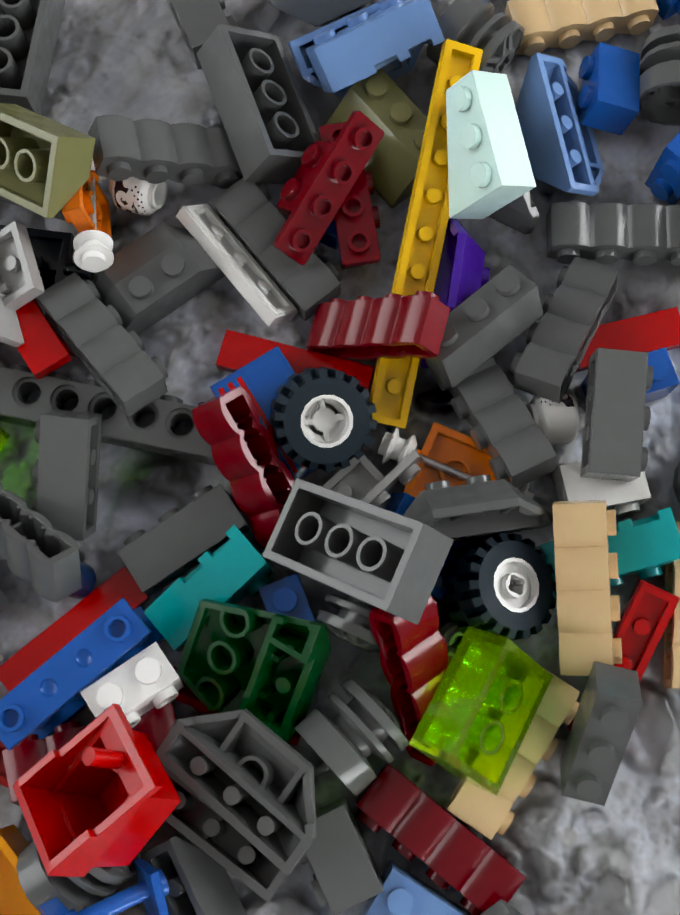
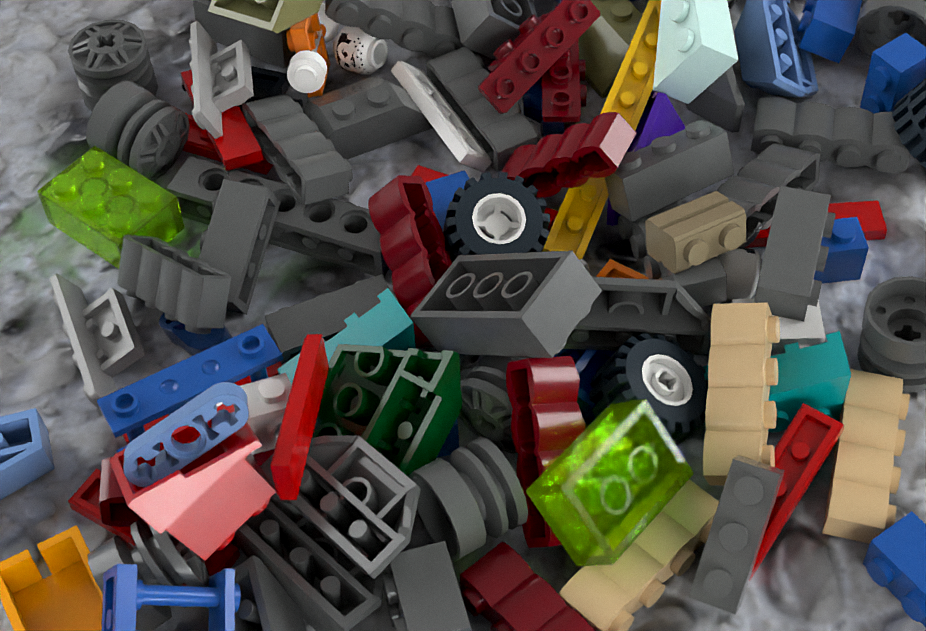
camera: 10 degrees right, 25 degrees down
none -> medium blue beam [123,382,249,487]
none -> red tile [270,334,329,500]
none -> dark tan brick [645,191,746,274]

